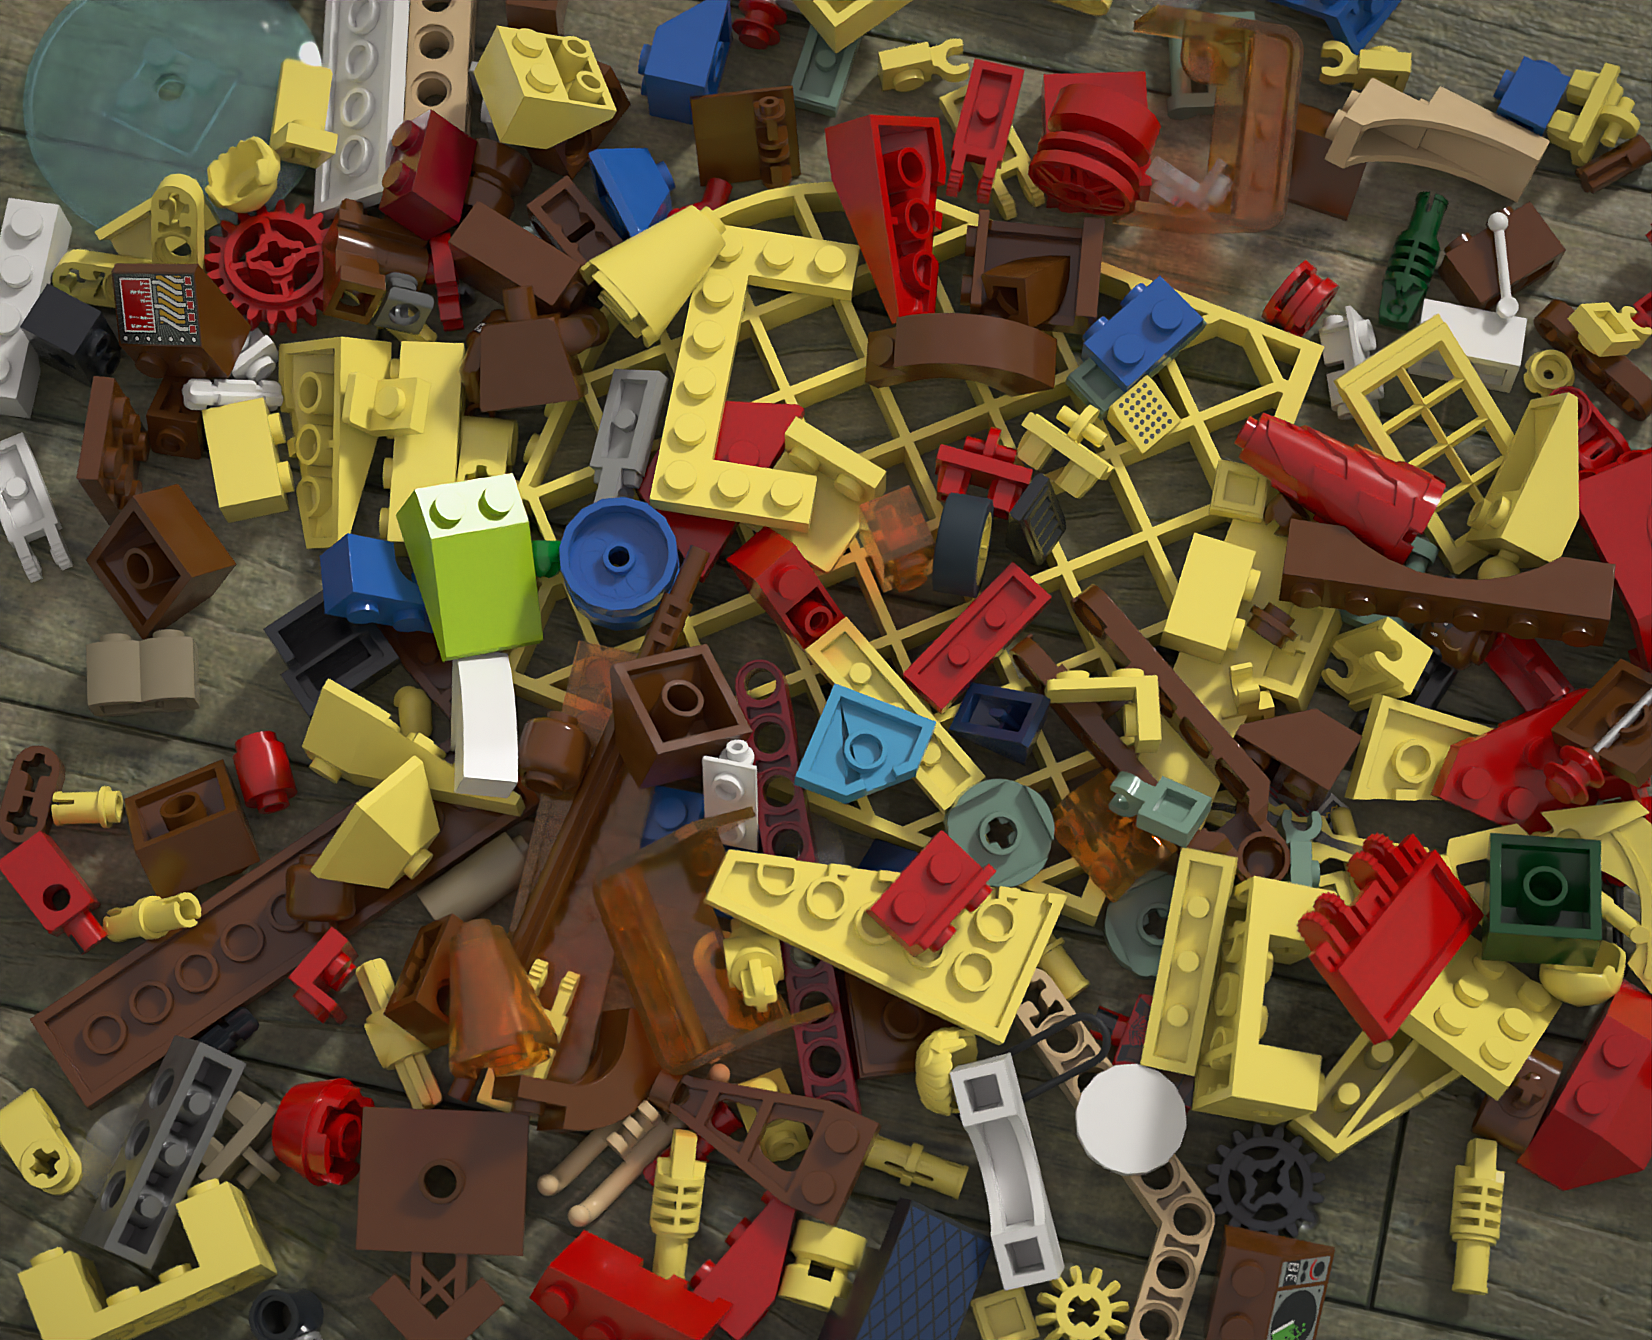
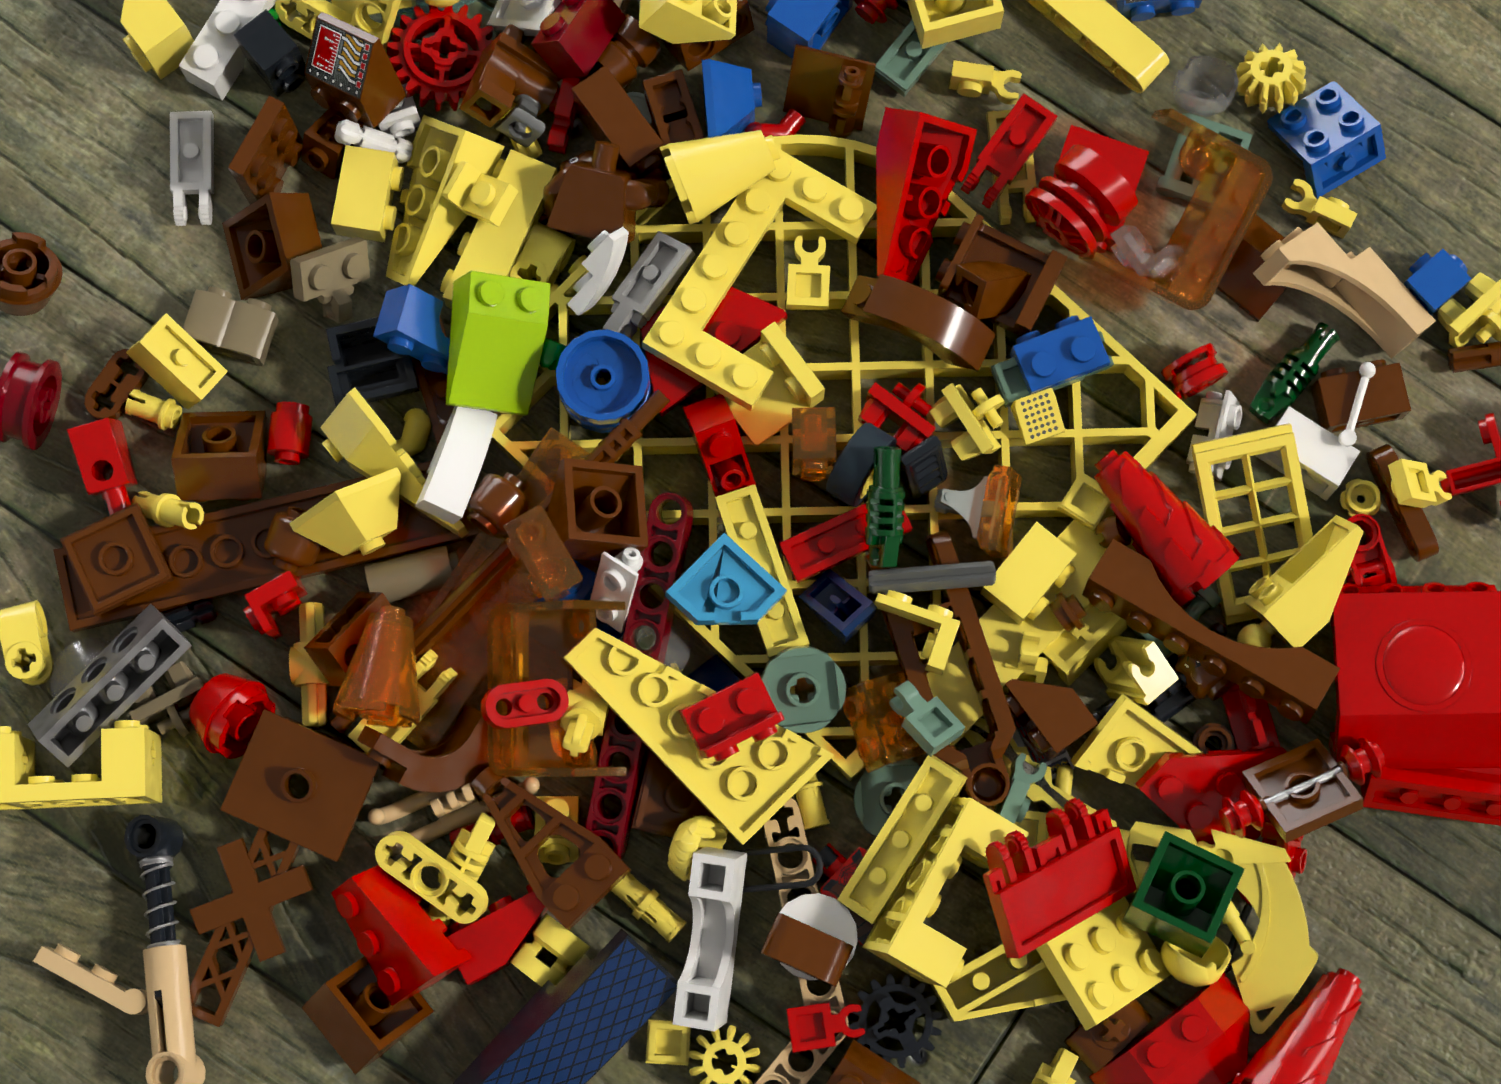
camera: 20 degrees right, 5 degrees up
none -> reddish brown plate [60,503,174,616]
none -> light yellow panel [126,313,228,409]
none -> dark tan hinge [290,236,370,323]
none -> light yellow beam [375,831,488,924]
none -> red plate [481,679,569,730]
none -> clear orange bracket [503,506,583,602]
none -> white slope [567,227,629,316]
none -> reddish brown beam [760,912,854,987]
none -> light yellow plate [786,236,830,310]
none -> red plate [786,1002,865,1053]
none -> dark green hinge [865,446,905,568]
none -> dark grey axle [868,561,996,595]
none -> clear orange piece [934,465,1022,558]
none -> reddish brown plate [1192,723,1235,754]

